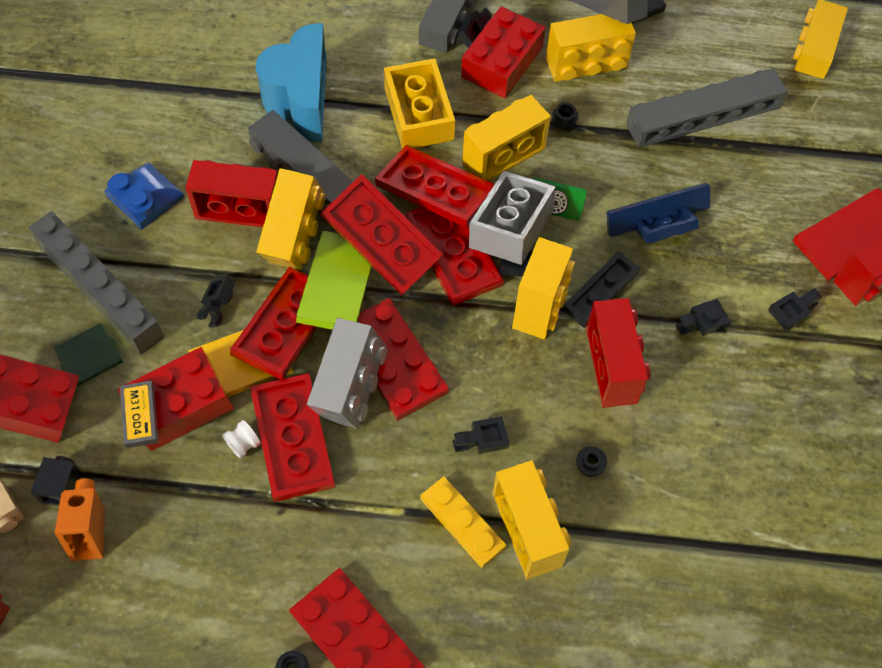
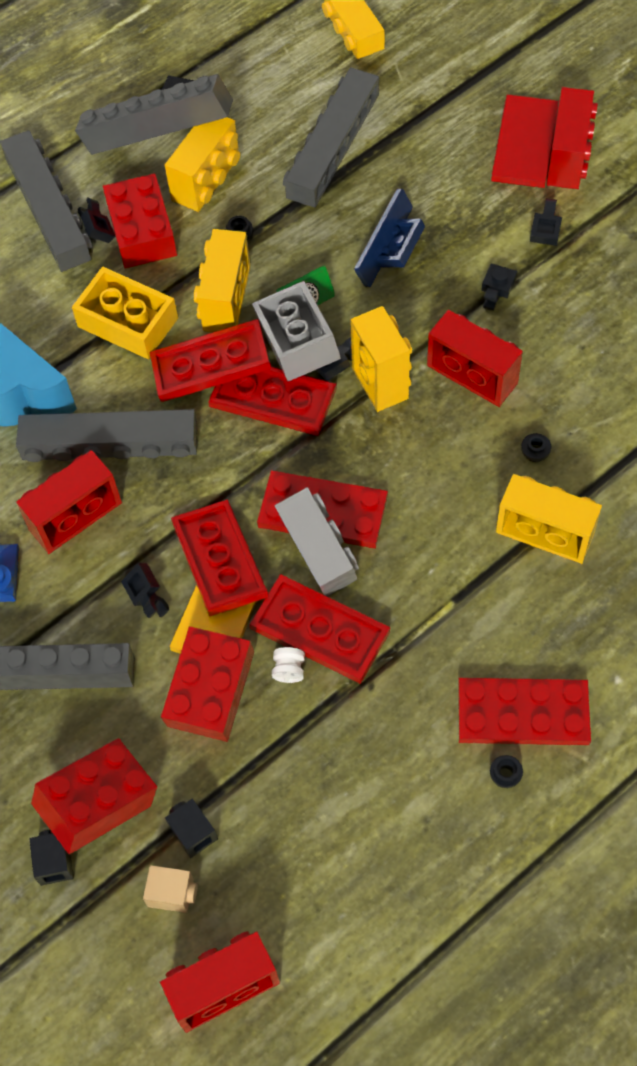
camera: 40 degrees left, 0 degrees up
clear green piece [54,323,123,387] -> none
orange torso [55,479,105,561] -> none
tile [120,381,159,448] -> none
yellow brick [256,168,326,271] -> none
lime tile [296,231,372,330] -> none
red plate [321,174,443,295] -> none
yellow plate [420,476,506,569] -> none
black plate [452,416,510,454] -> none
black plate [562,251,640,328] -> none

